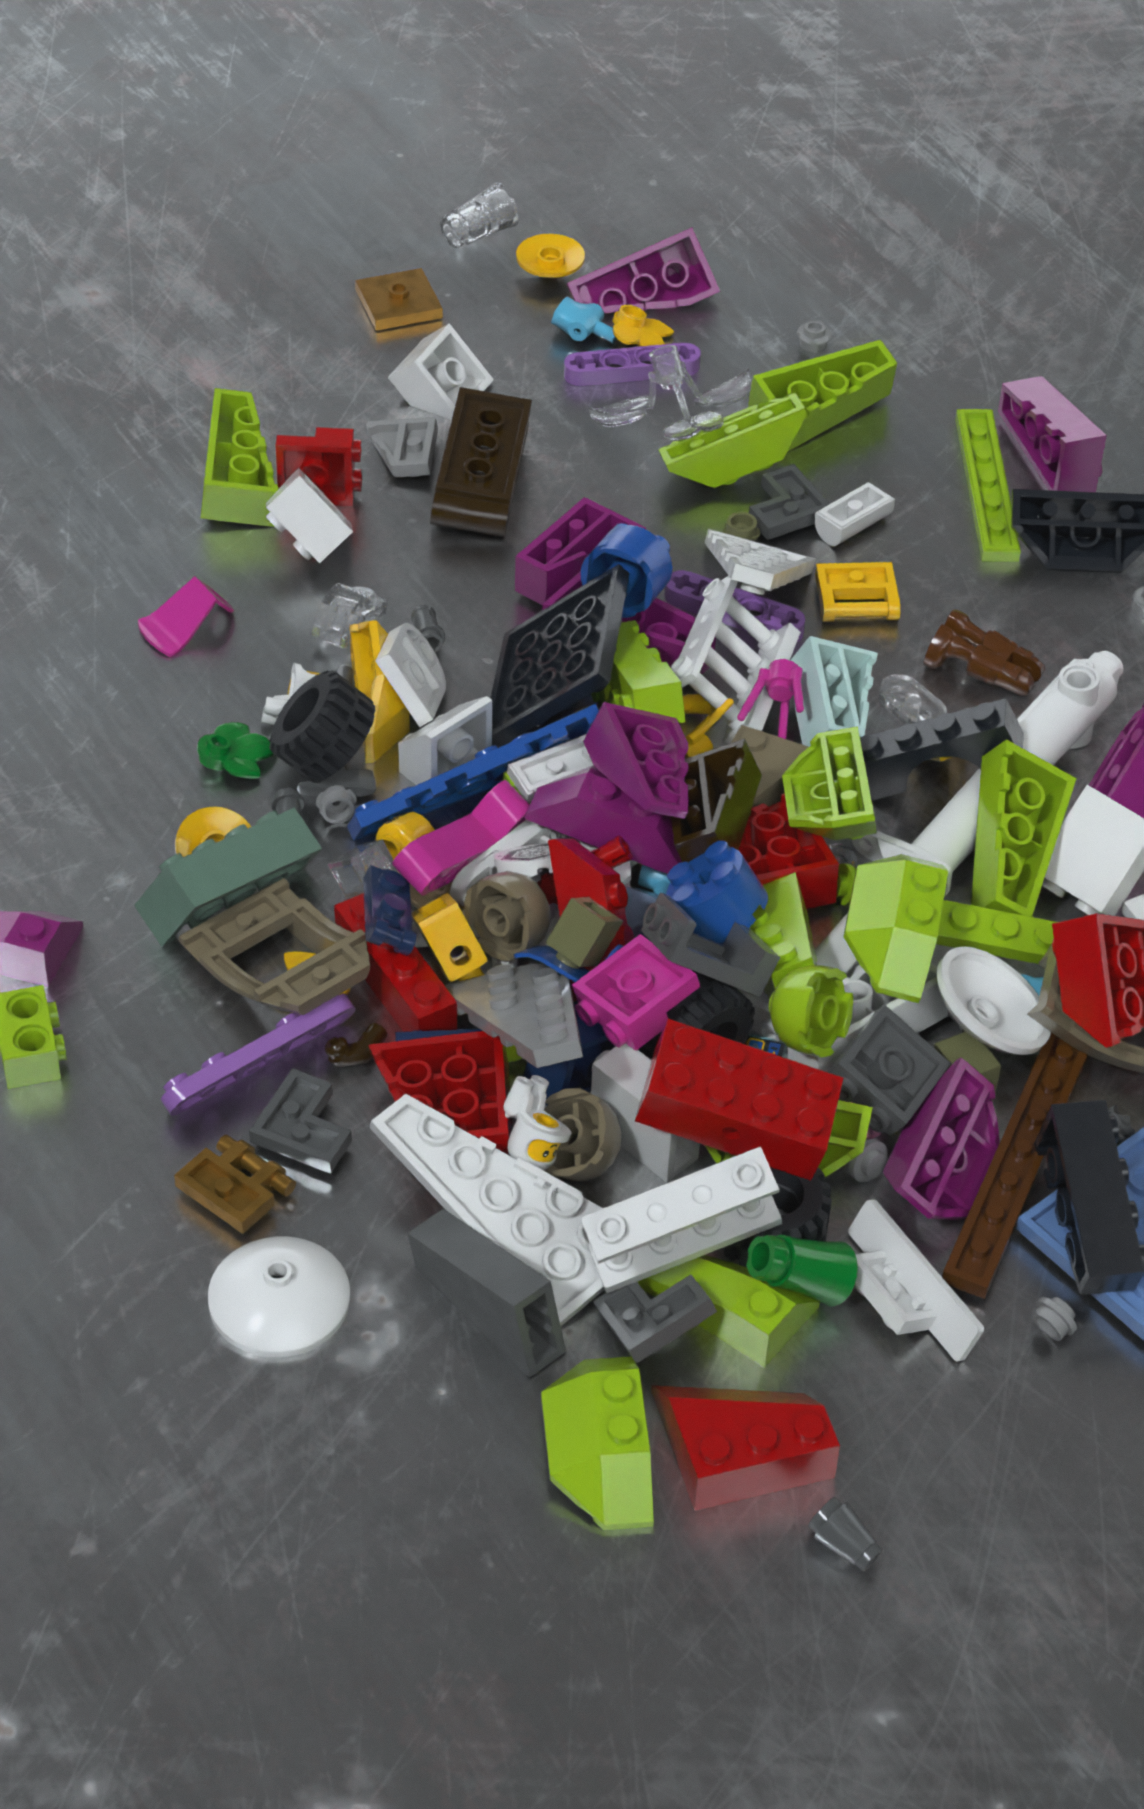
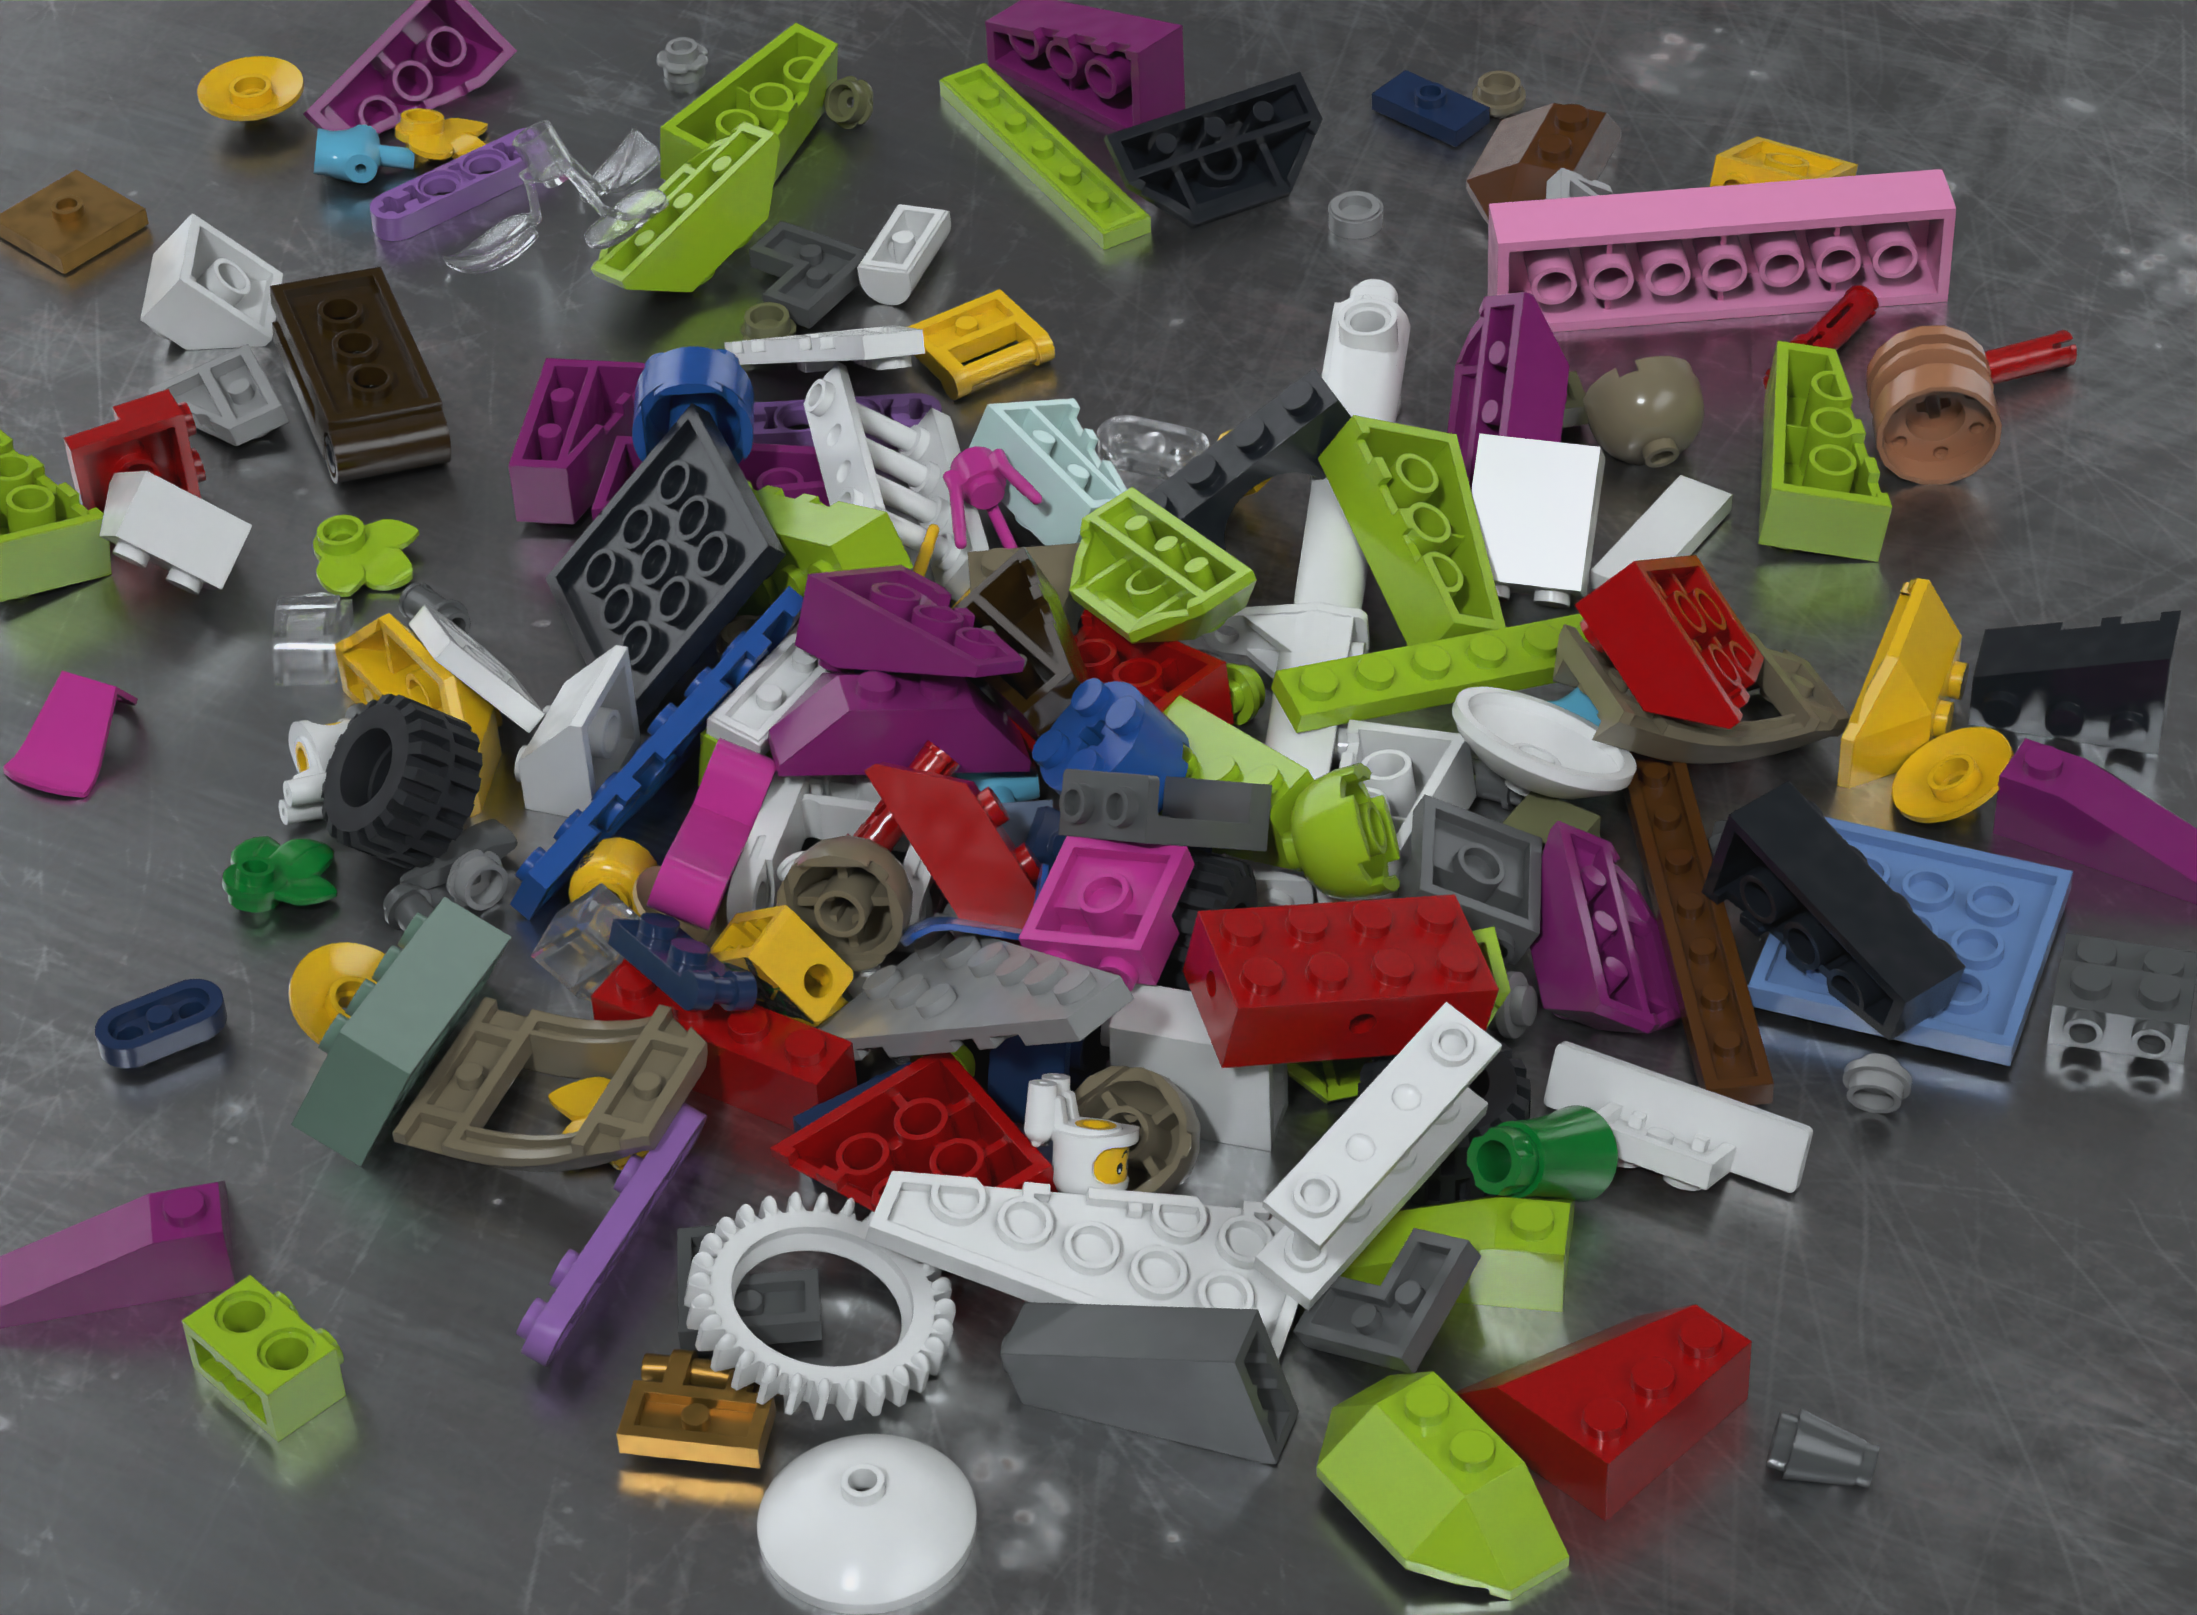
camera: 25 degrees left, 5 degrees down
dark brown arm [325,1023,388,1068] -> none
clear plant [440,182,519,248] -> none
white tile [494,843,553,878] -> none
olive brick [546,897,623,969] -> none
lime wedge [843,854,948,1003] -> none
reddish brown piece [923,609,1045,697] -> none
none -> dark blue plate [95,979,227,1068]
none -> lime plate [313,515,419,597]
none -> white piece [684,1192,956,1421]
none -> olive plate [824,76,873,129]

